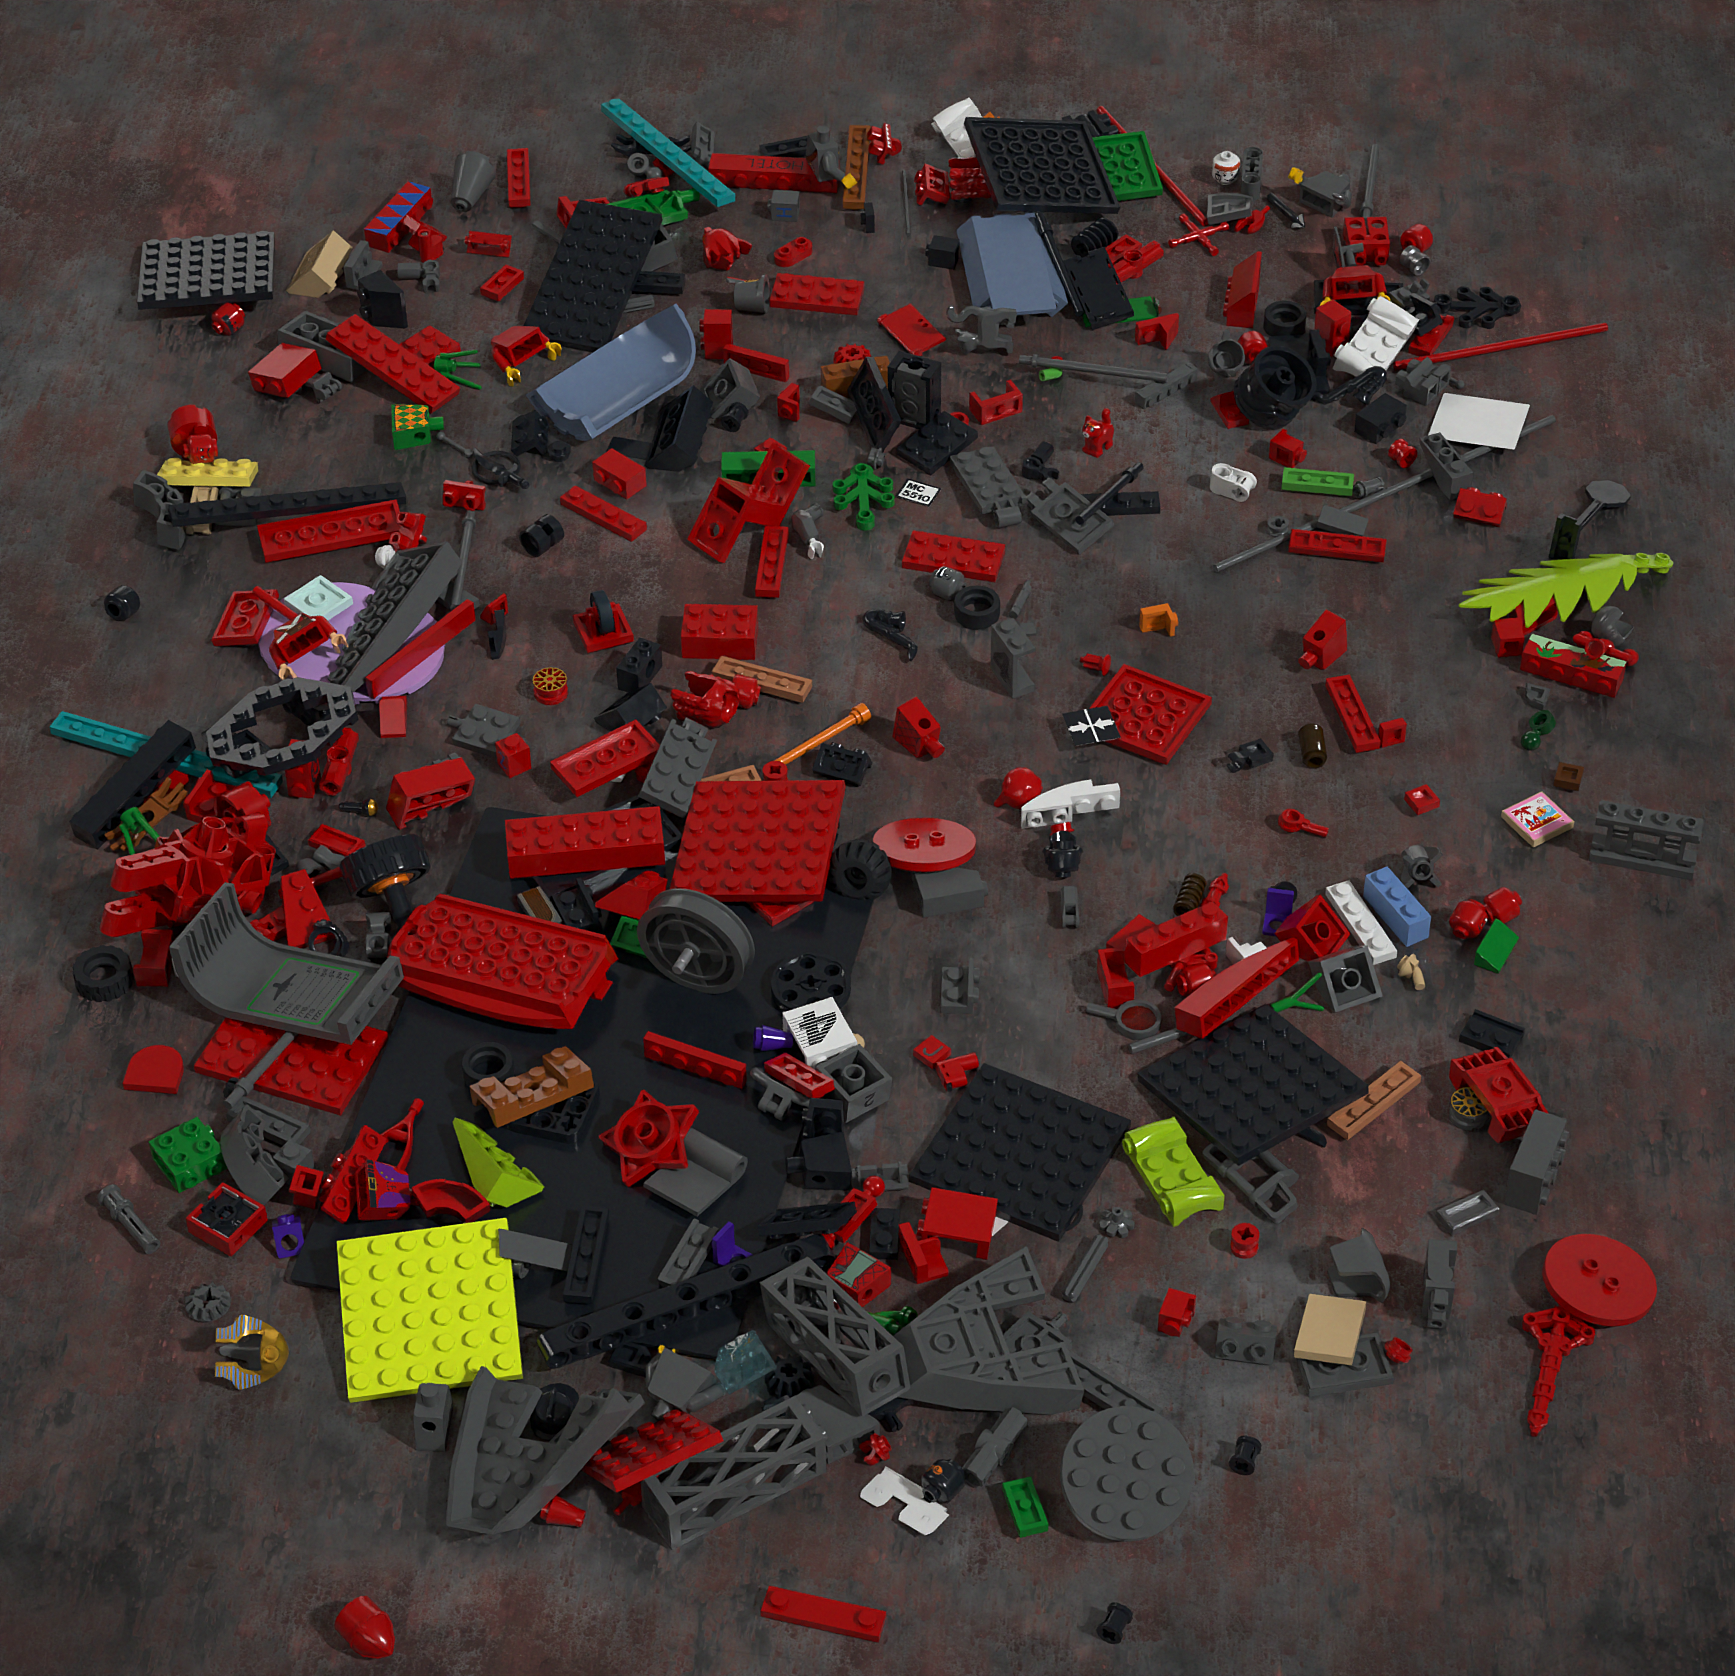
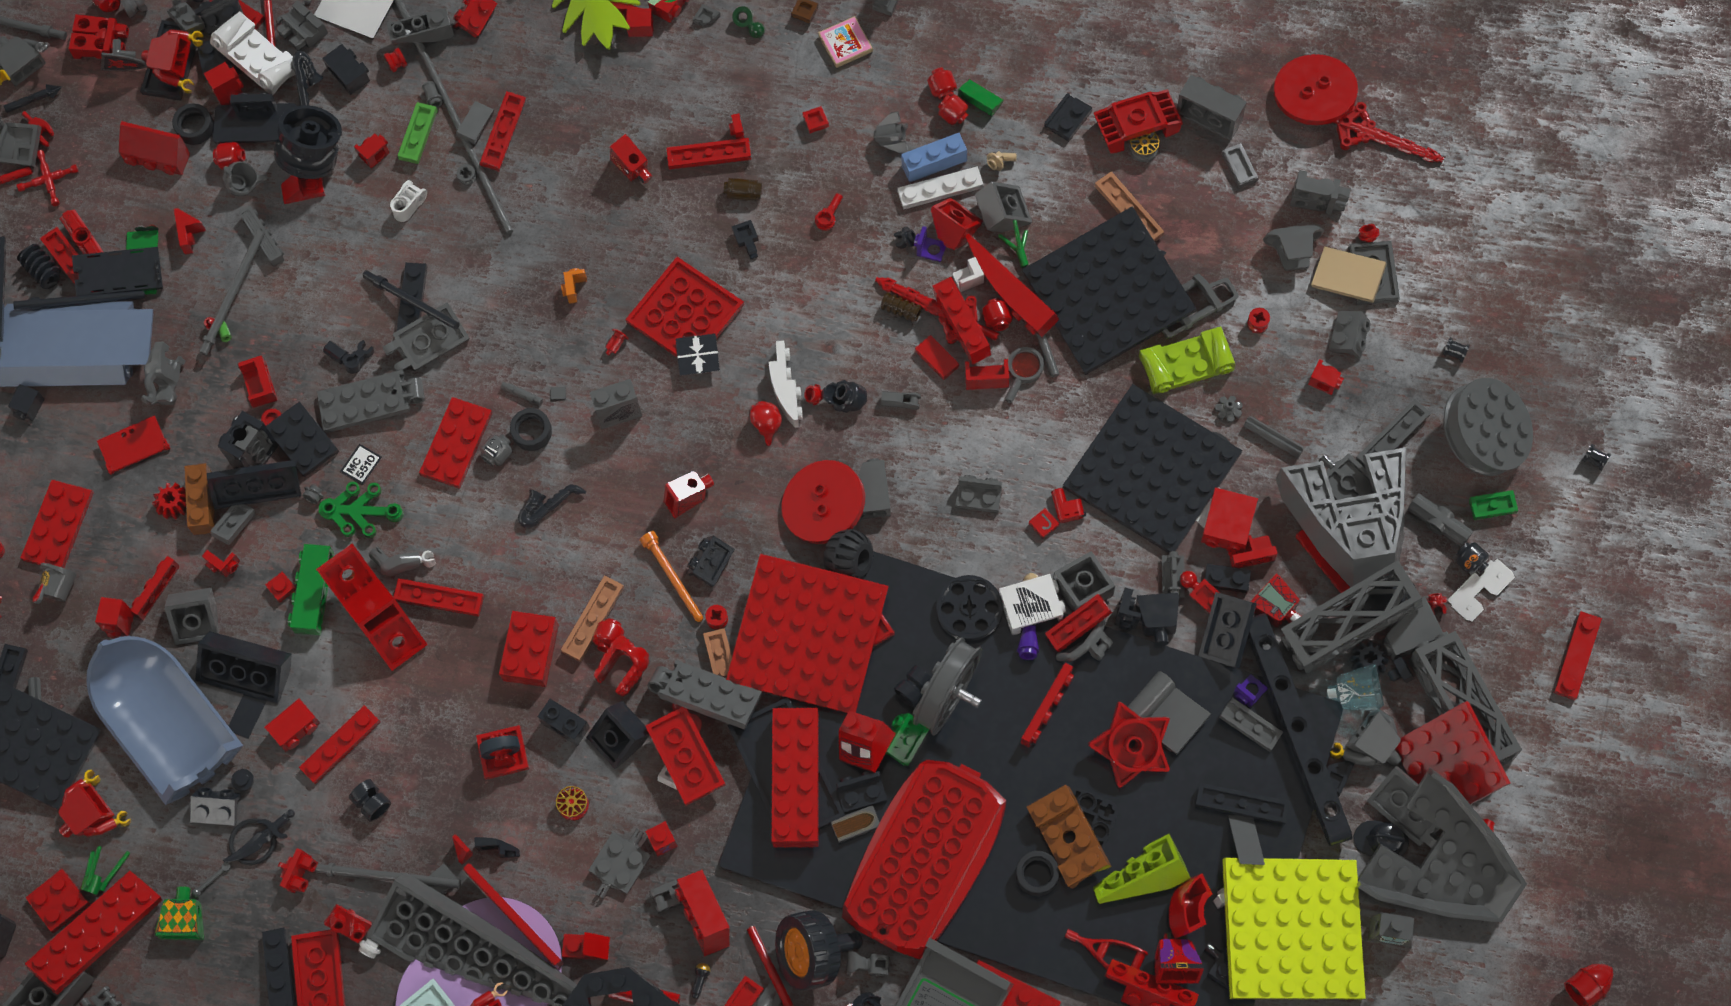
camera: 80 degrees left, 25 degrees up
black bush [721,402,749,432] -> none
green plant [865,1306,918,1336] -> none
red animal [1082,408,1114,458] -> none

